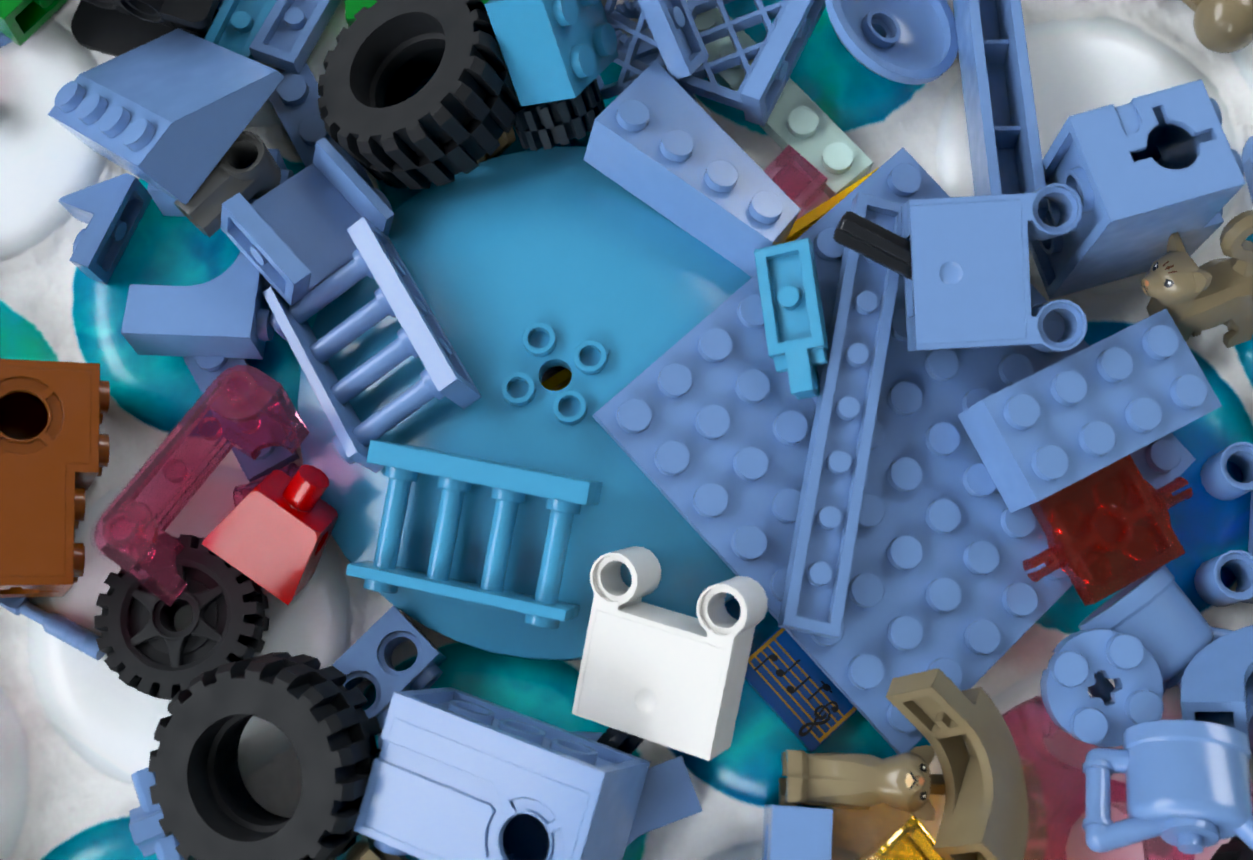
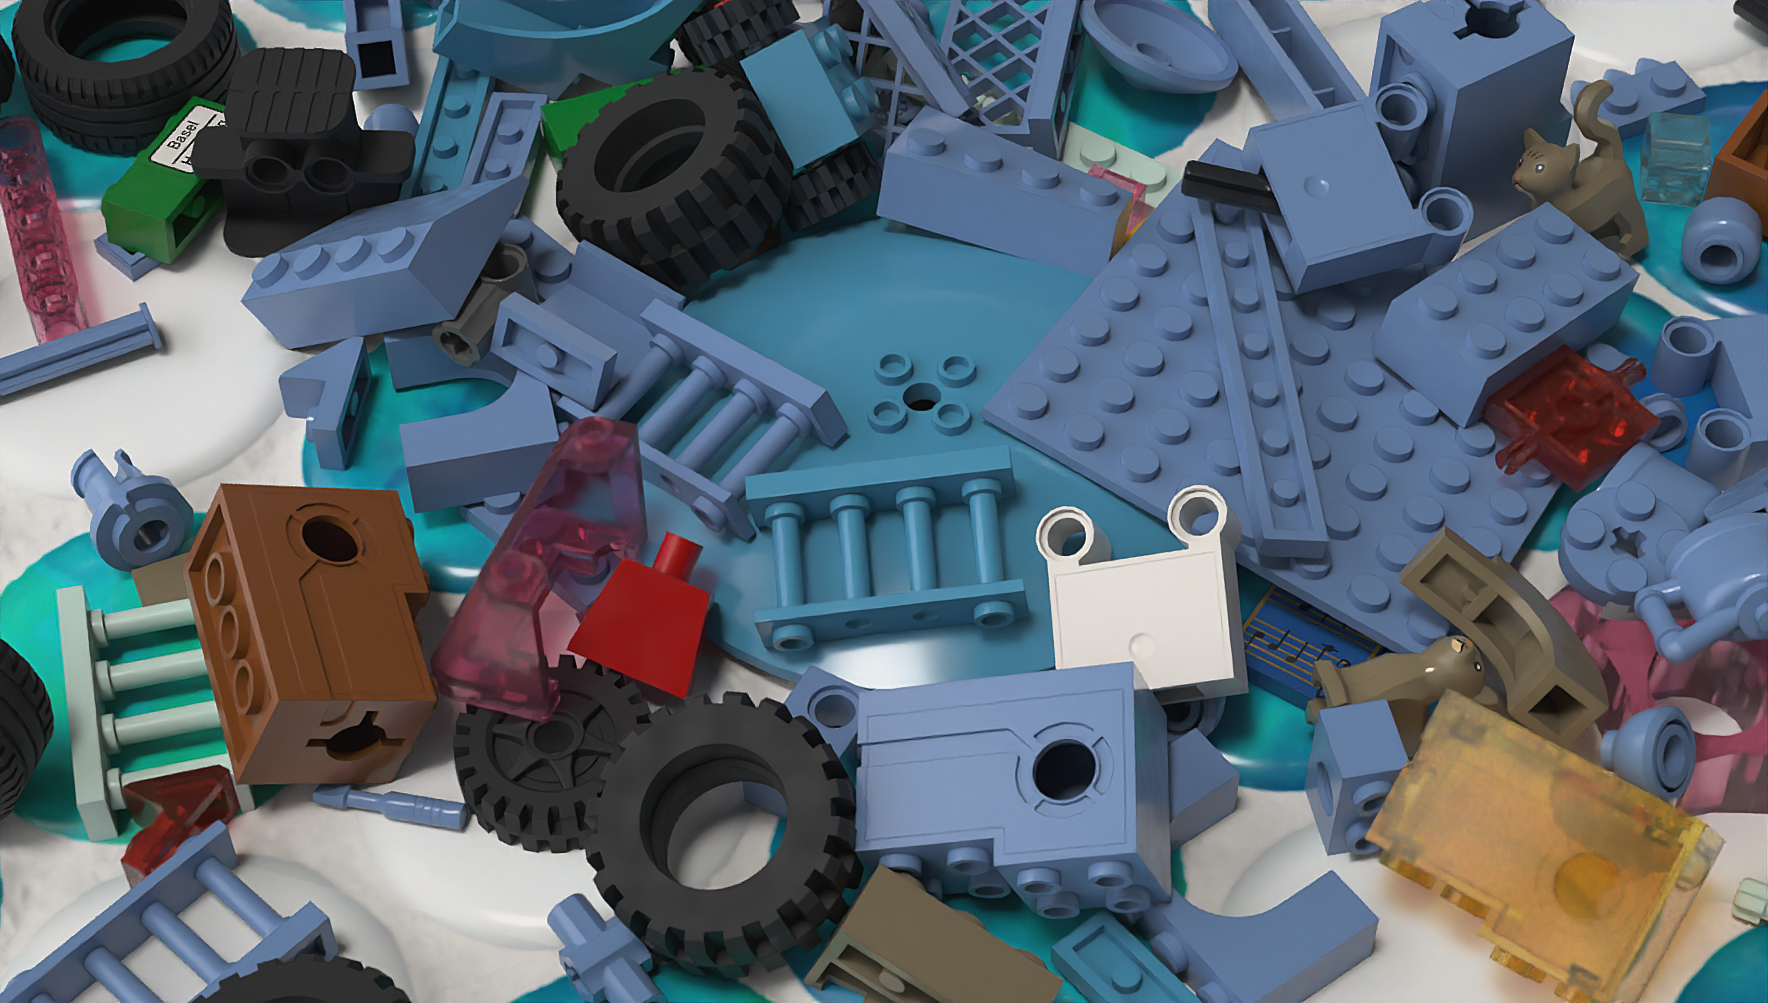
camera: 20 degrees left, 25 degrees down
dark azure hinge [754,238,829,400] -> none
none -> medium blue plate [1627,393,1688,452]

